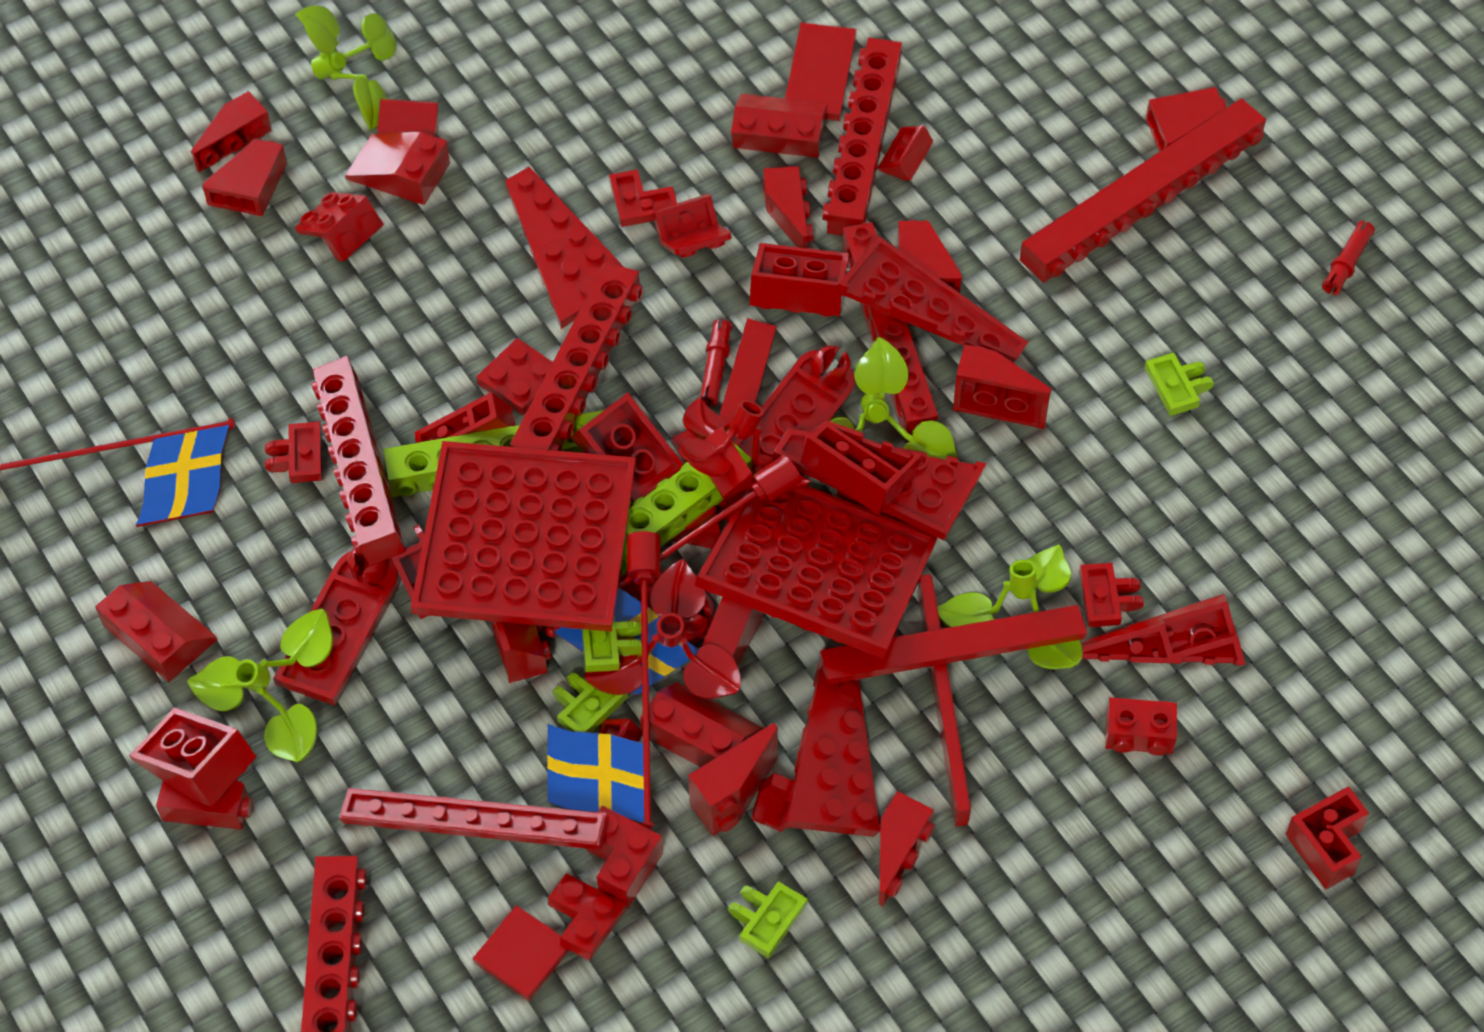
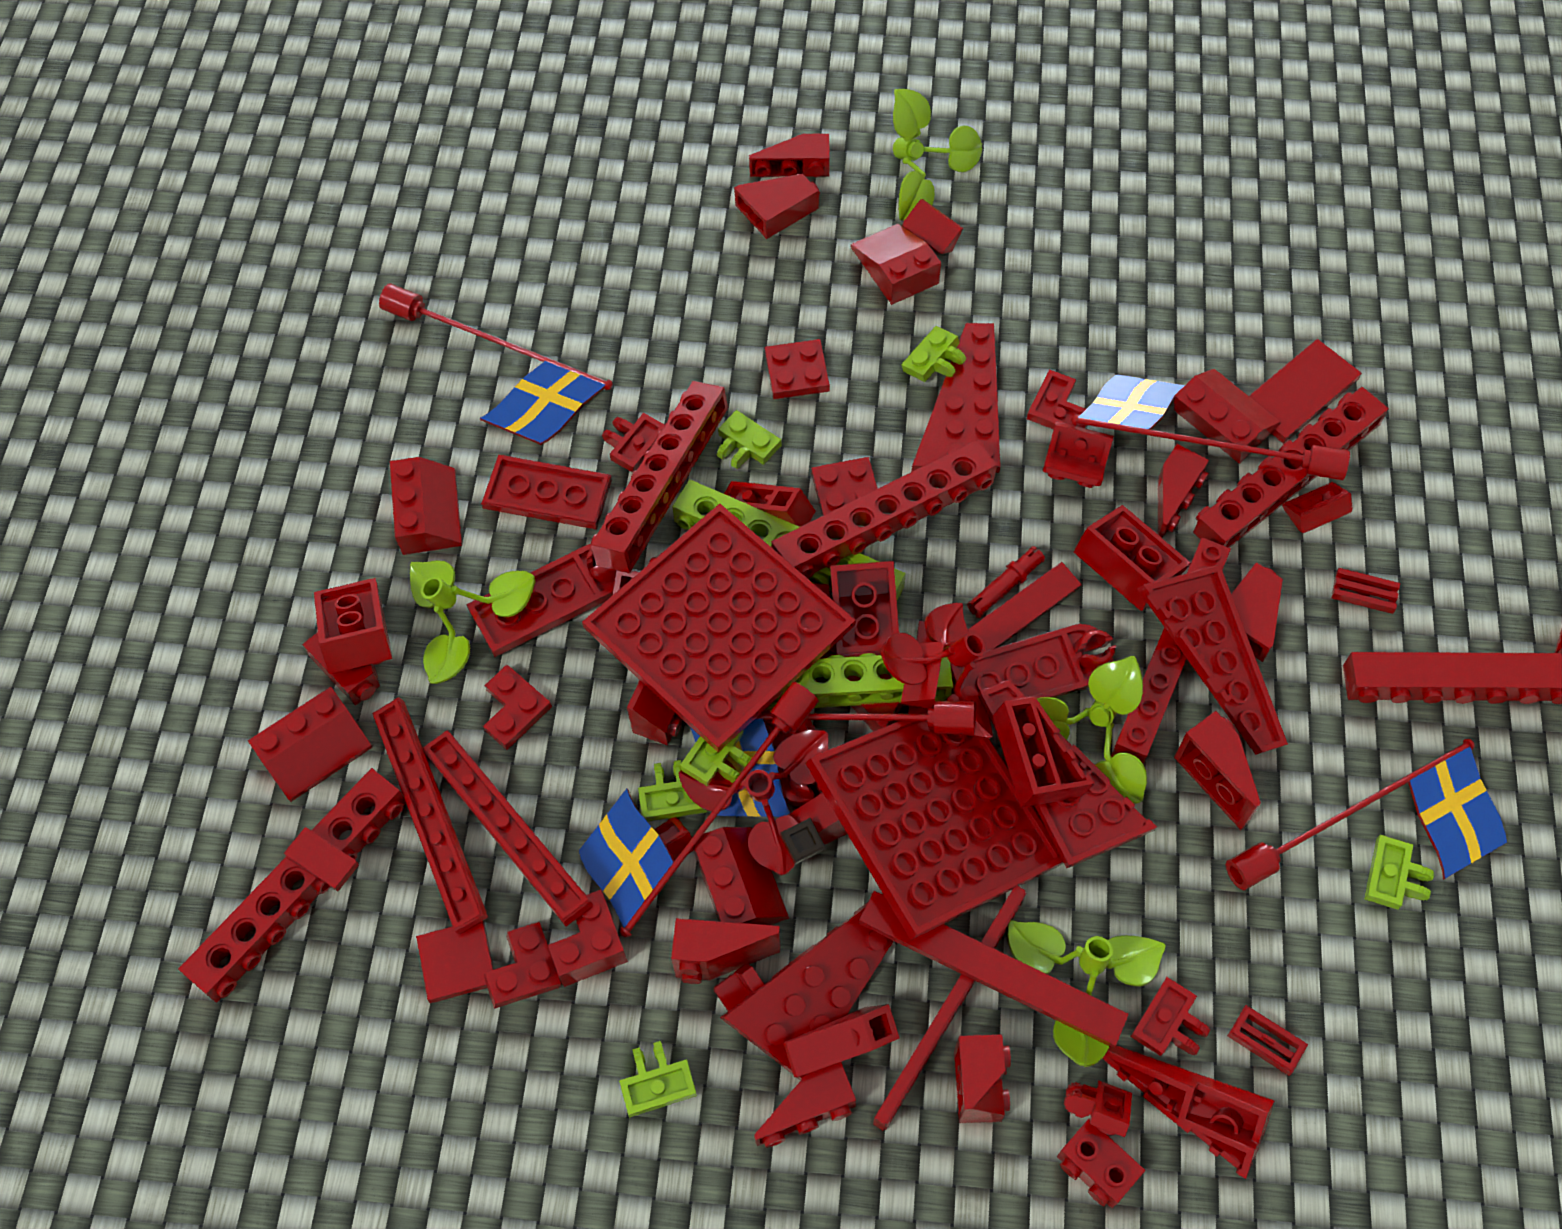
camera: 40 degrees right, 5 degrees up
red bracket [295,192,384,262] -> none
none -> red slope [248,687,373,802]
none -> red tile [284,827,359,892]
none -> red tile [372,697,488,934]
none -> red tile [481,454,612,530]
none -> red plate [483,665,552,750]
none -> lime hinge [716,410,782,469]
none -> red plate [764,339,830,399]
none -> dark brown tile [780,818,826,865]
none -> red slope [783,1004,900,1077]
none -> lime hinge [901,326,966,382]
none -> red slope [954,1034,1011,1123]
none -> red hinge [1064,1080,1132,1137]
none -> flag [1071,374,1350,481]
none -> flag [1225,739,1507,890]
none -> red tile [1227,1005,1308,1076]
none -> red tile [1331,568,1400,614]

